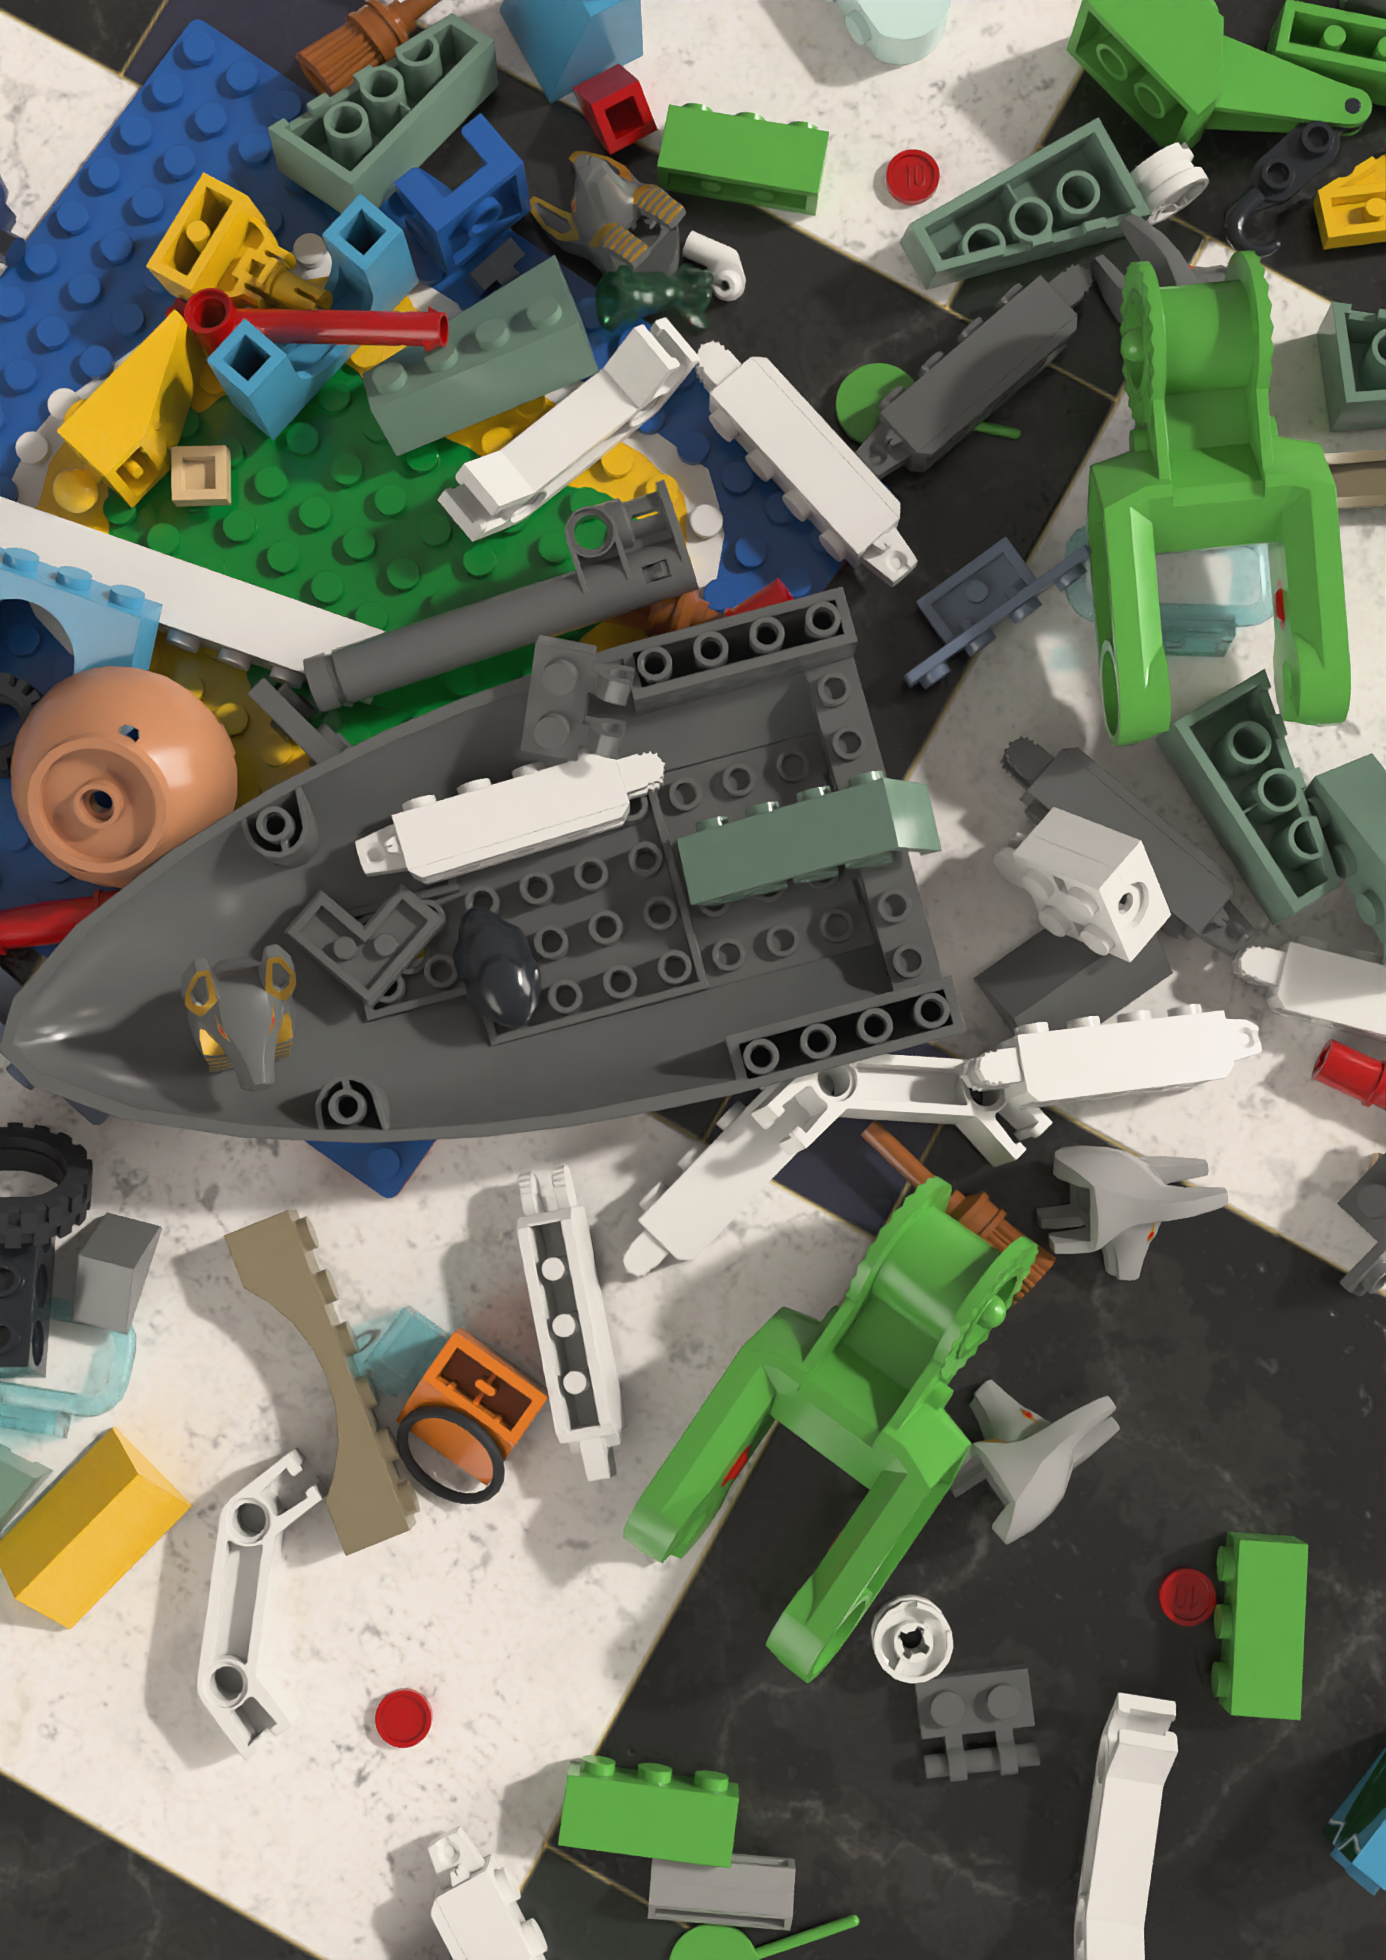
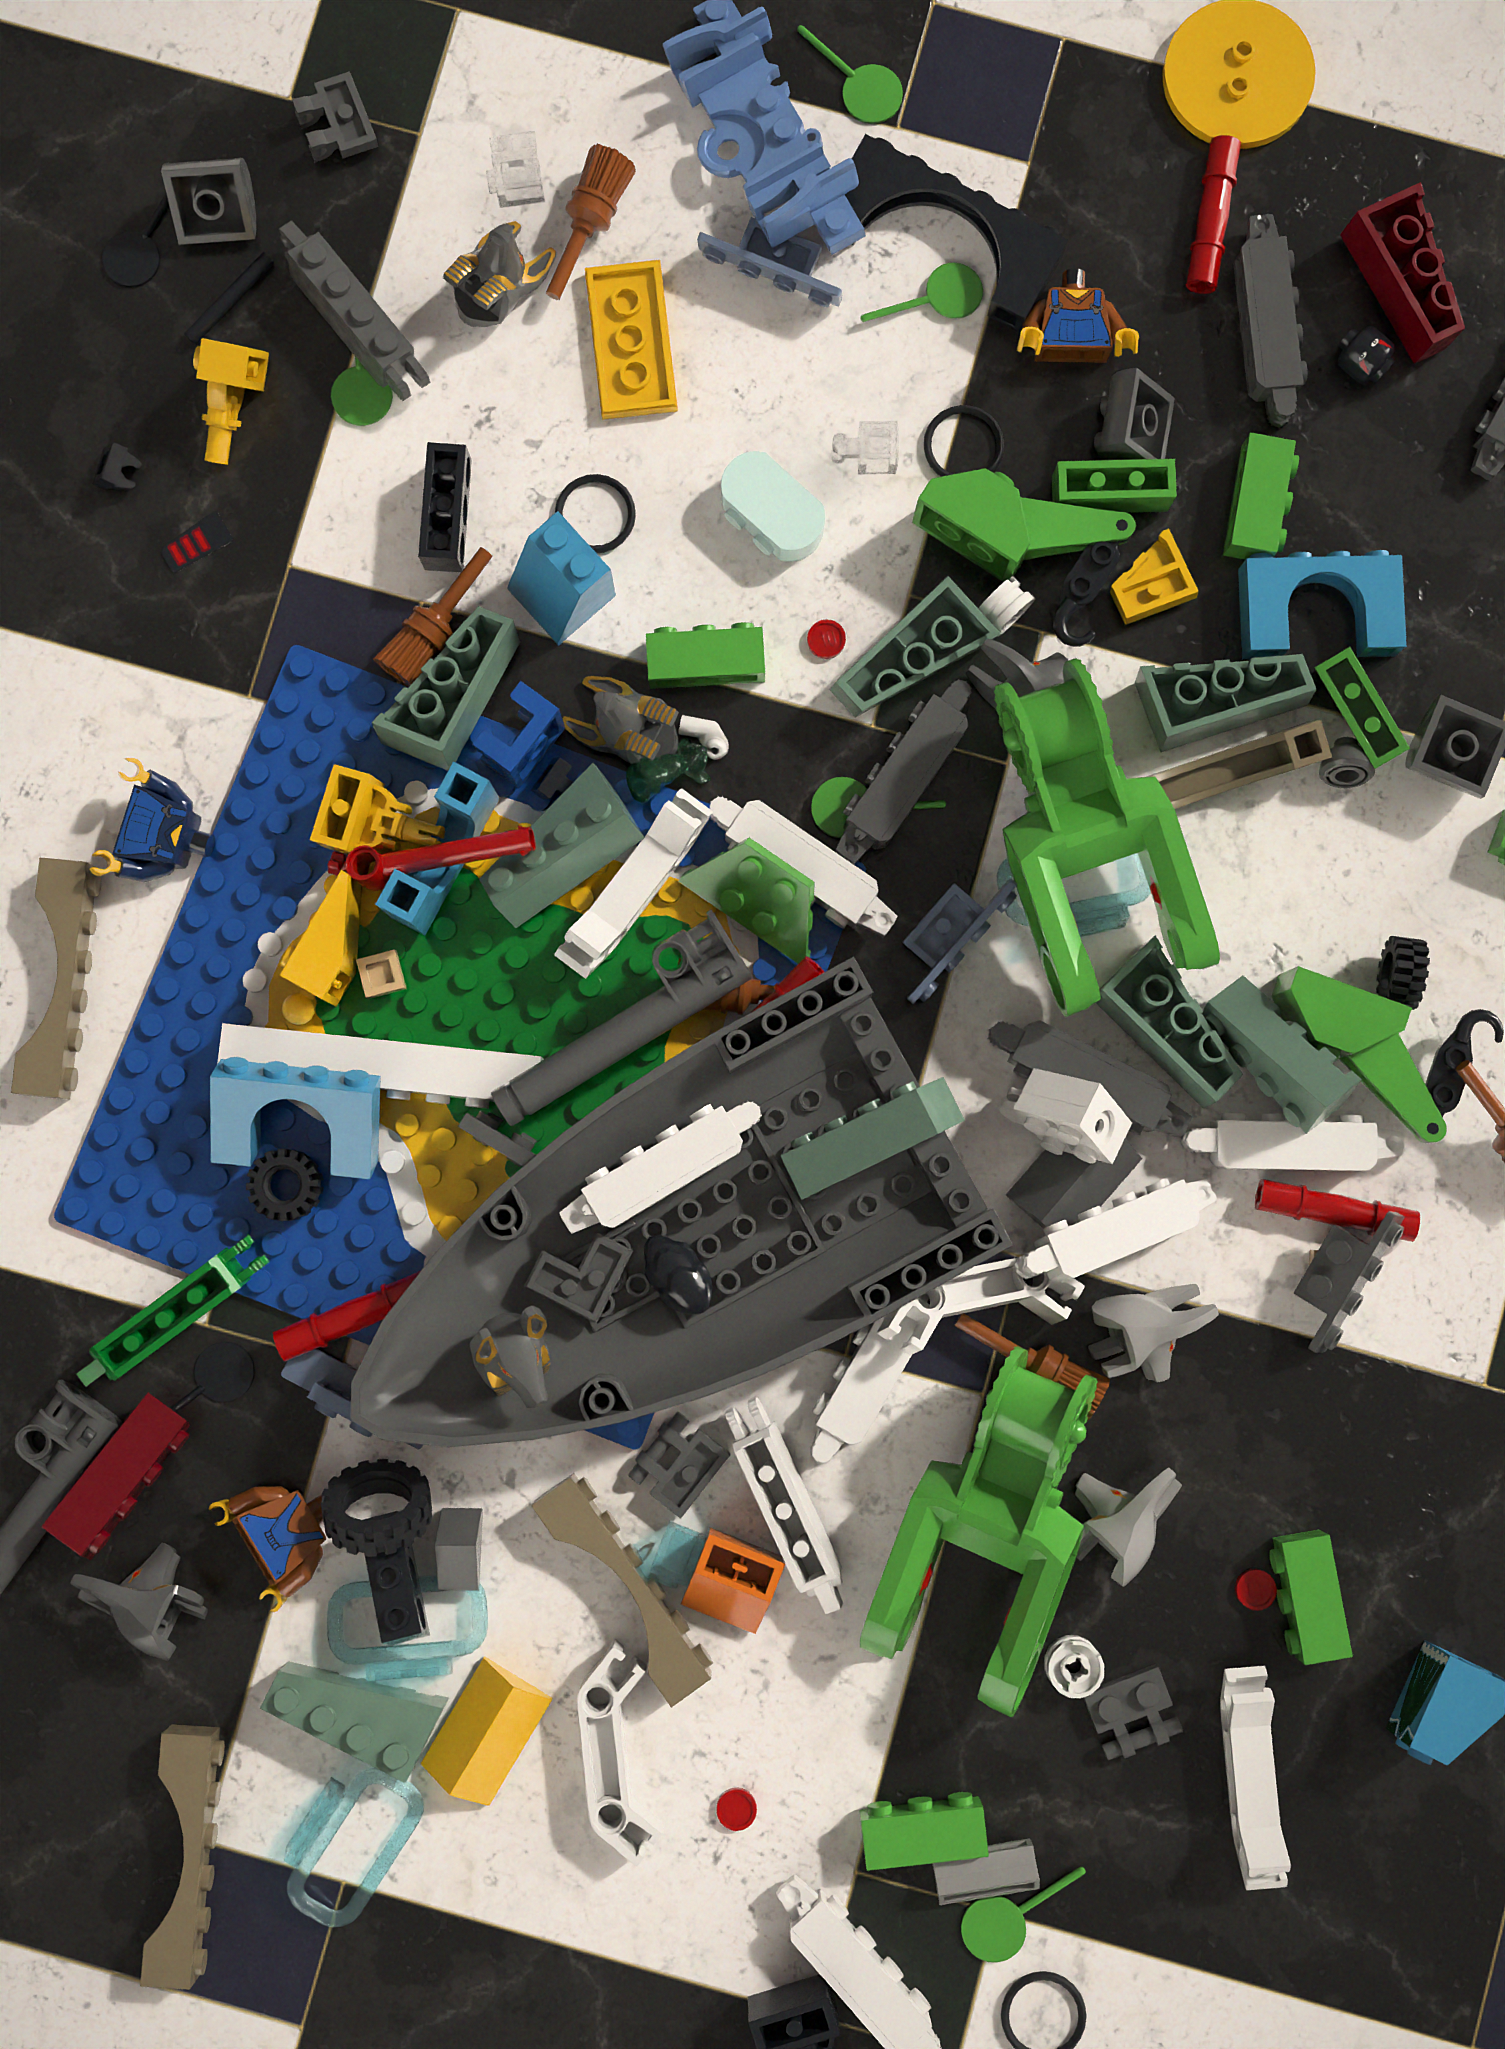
camera: 20 degrees left, 0 degrees up
nougat piece [10,666,237,888] -> none
black tyre [397,1406,505,1505] -> none
dark grey plate [521,635,635,761] -> none
red brick [572,64,658,155] -> none
none -> dark grey plate [628,1411,731,1519]
none -> bright green wing [678,837,815,964]

